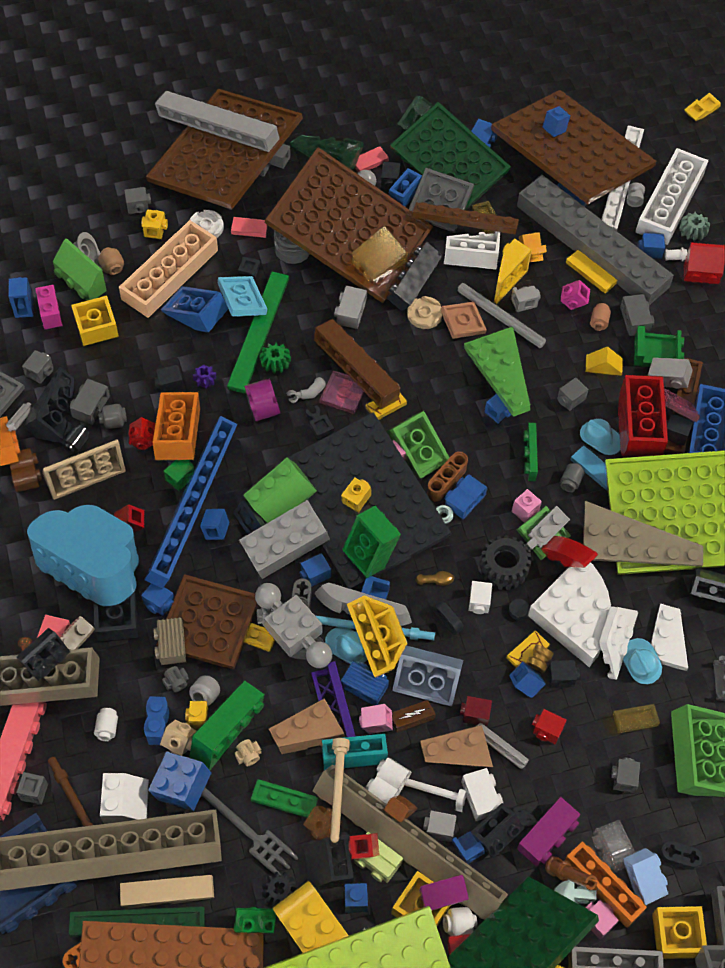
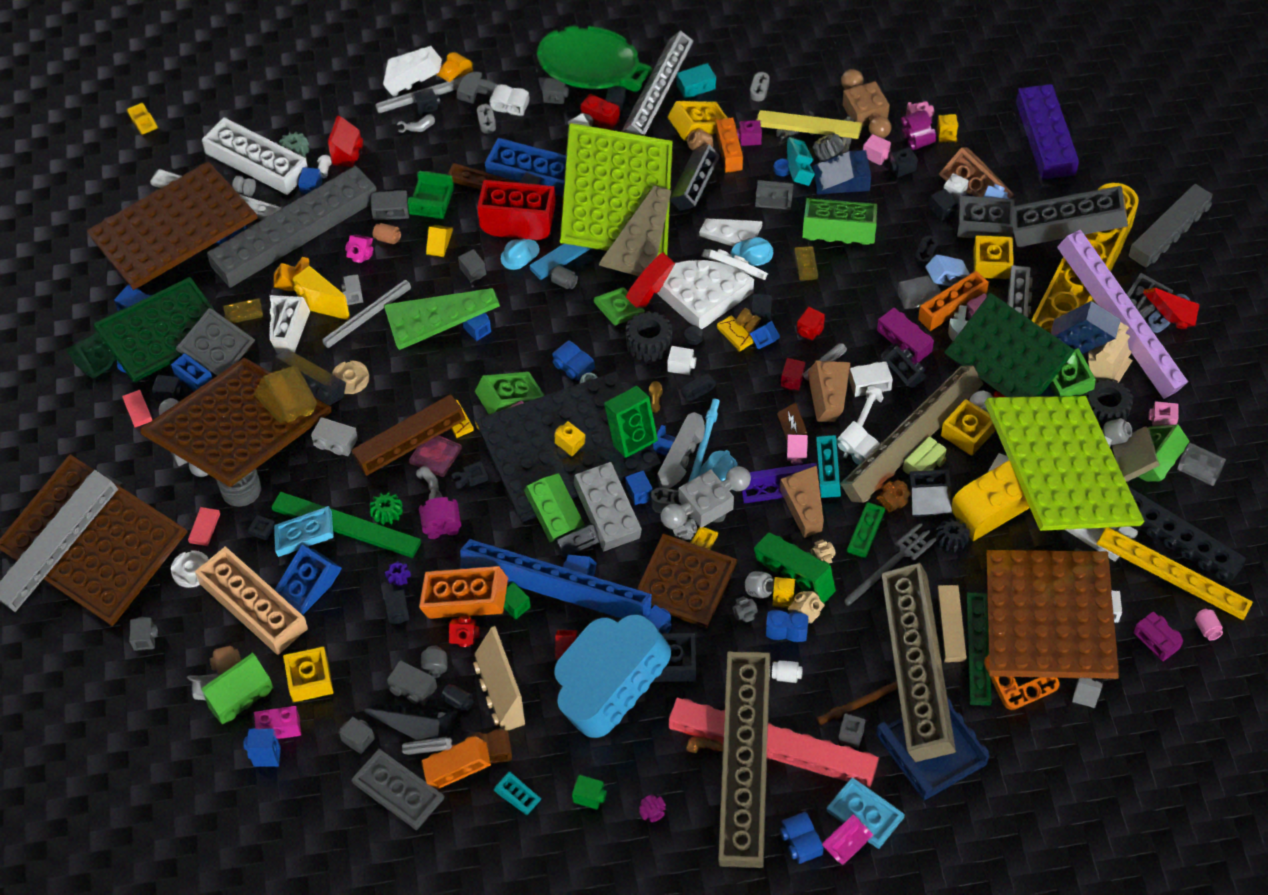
camera: 80 degrees left, 5 degrees down
black slope [16,628,70,681] -> none
brick [60,617,95,650] -> none
white slope [100,773,149,823] -> none
yellow brick [141,210,168,239] -> none
brick [148,752,211,811] -> none
dark tan brick [154,617,186,665] -> none
green hips [233,907,276,933] -> none
clear green wedge [290,135,364,170] -> none
tan piece [330,738,350,843] -> none
blue brick [341,661,389,706] -> none
blue brick [344,883,368,913] -> none
yellow wedge [347,595,407,678] -> none
red brick [349,833,380,859] -> none
dark orange slope [384,795,417,823] -> none
sand blue slope [392,646,463,706] -> none
reddish brown plate [412,202,519,235] -> none
magenta slope [419,875,469,911] -> none
light grey brick [423,811,456,842] -> none
dark orange beam [427,452,468,502] -> none
nougat tile [440,302,487,339] -> none
blue panel [452,832,485,864] -> none
bright pink brick [512,489,542,523] -> none
green plate [523,423,538,481] -> none
light grey hinge [523,506,570,552] -> none
blue brick [543,106,571,137] -> none
dark orange pin [546,856,597,890] -> none
yellow tile [566,250,618,293] -> none
dark grey brick [611,758,640,793] -> none
light grey brick [648,358,693,389] -> none
clear pink tile [664,388,700,423] -> none

